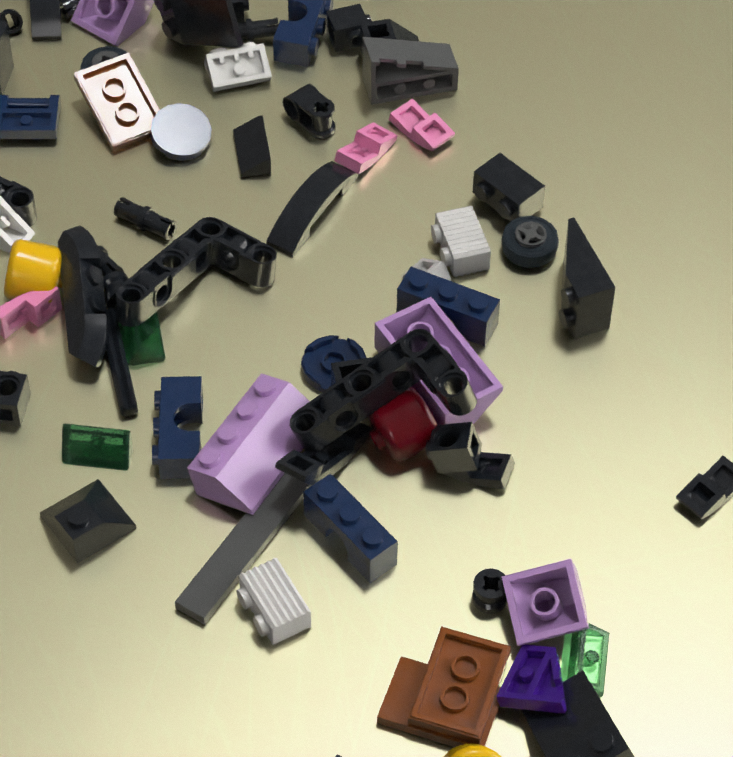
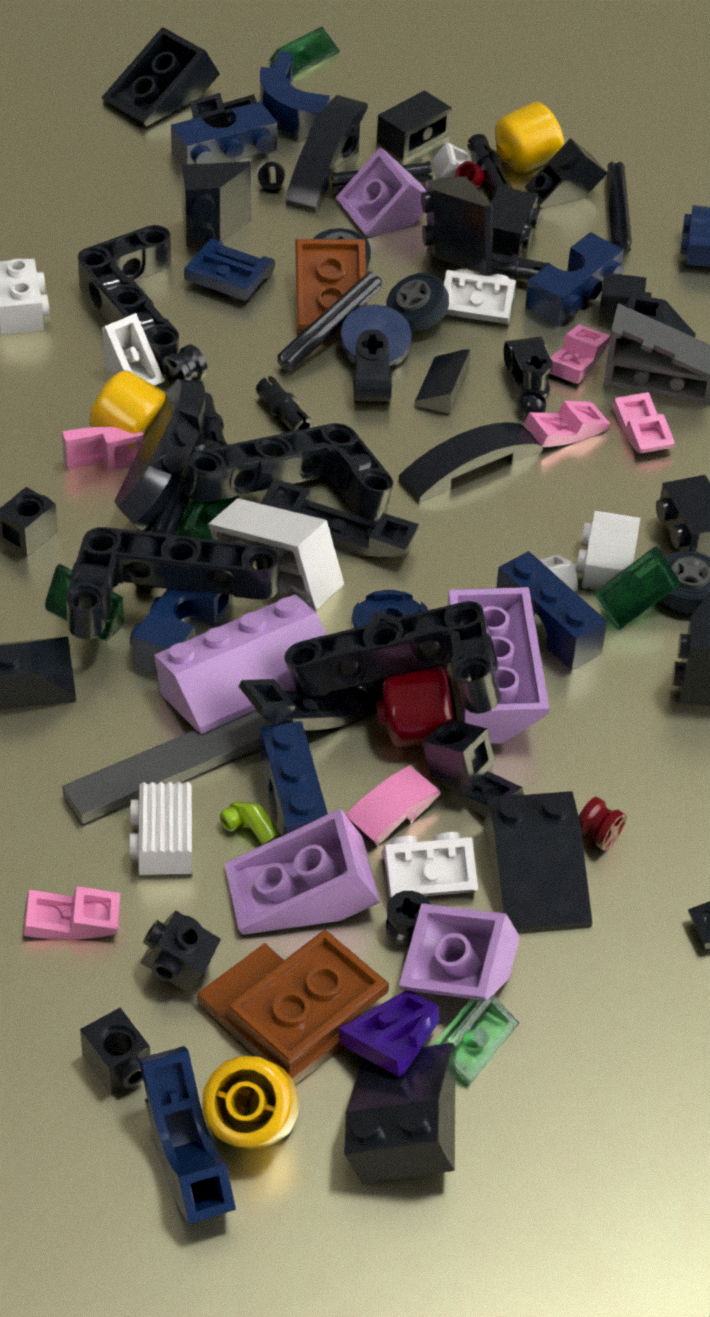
camera: 25 degrees right, 5 degrees down
none -> bright pink slope [22,886,120,939]
none -> black beam [66,527,279,639]
none -> black brick [140,910,221,991]
none -> black wheel [162,344,208,385]
none -> white wedge [209,498,344,610]
none -> lime arm [219,801,281,845]
none -> lavender slope [225,809,380,935]
none -> black slope [261,478,419,557]
none -> black axle [277,272,382,371]
none -> bright pink slope [345,765,441,847]
none -> black piece [353,329,392,402]
none -> white bracket [381,832,478,900]
none -> black wheel [386,273,449,333]
none -> black slope [483,791,593,933]
none -> black hinge [516,390,547,420]
none -> bright pink slope [550,324,610,384]
none -> dark red wheel [579,796,627,851]
none -> clear green slope [593,546,680,630]

